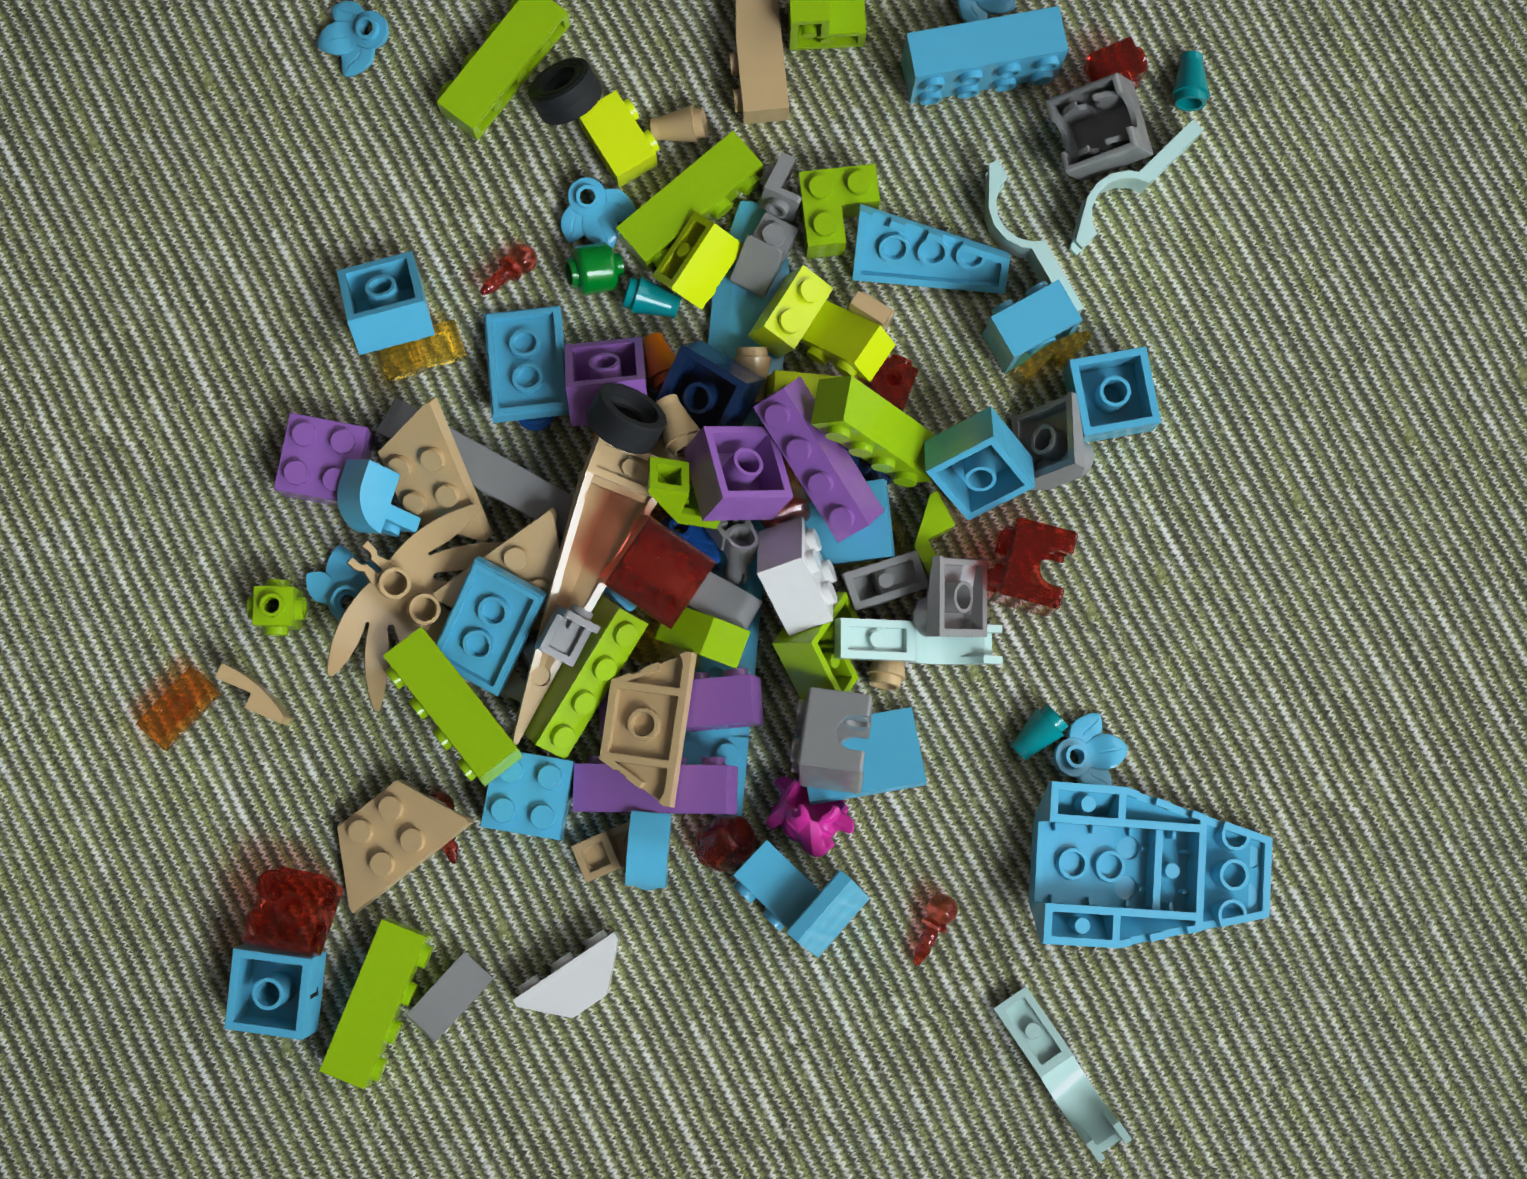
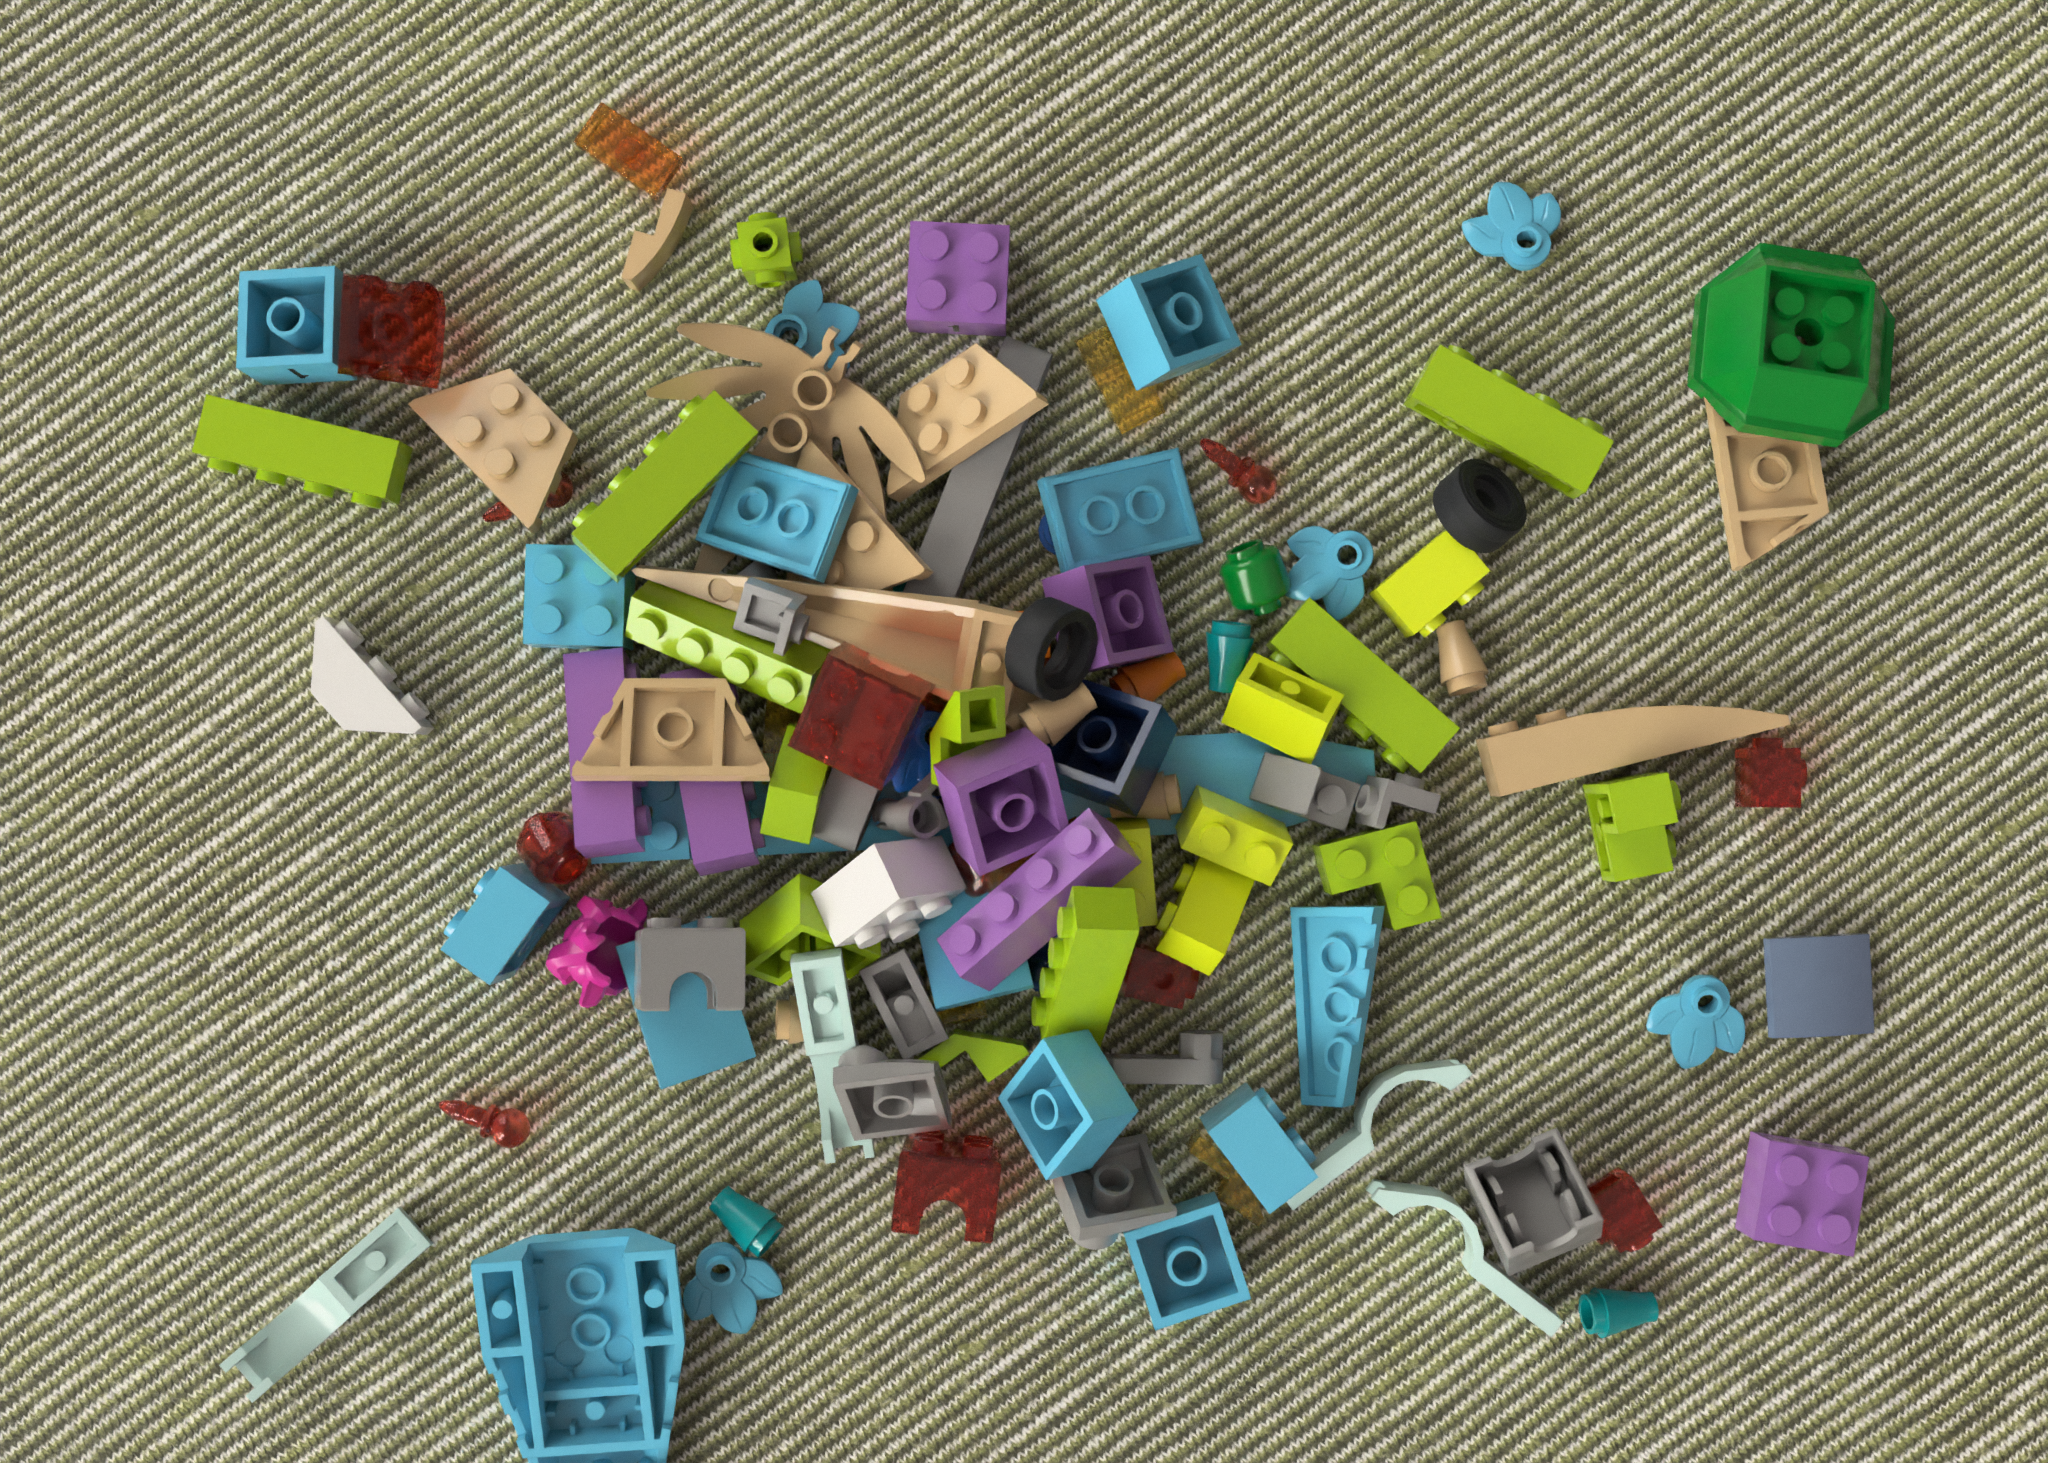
camera: 85 degrees right, 5 degrees up
medium azure brick [337,459,421,537] -> none
light grey slope [406,952,494,1043] -> none
tan slope [571,821,630,883] -> none
medium azure brick [625,811,671,890] -> none
medium azure tile [787,870,870,958] -> none
tan slope [849,290,895,331] -> none
medium azure brick [901,6,1068,106] -> none
none -> light grey beam [1104,1030,1223,1085]

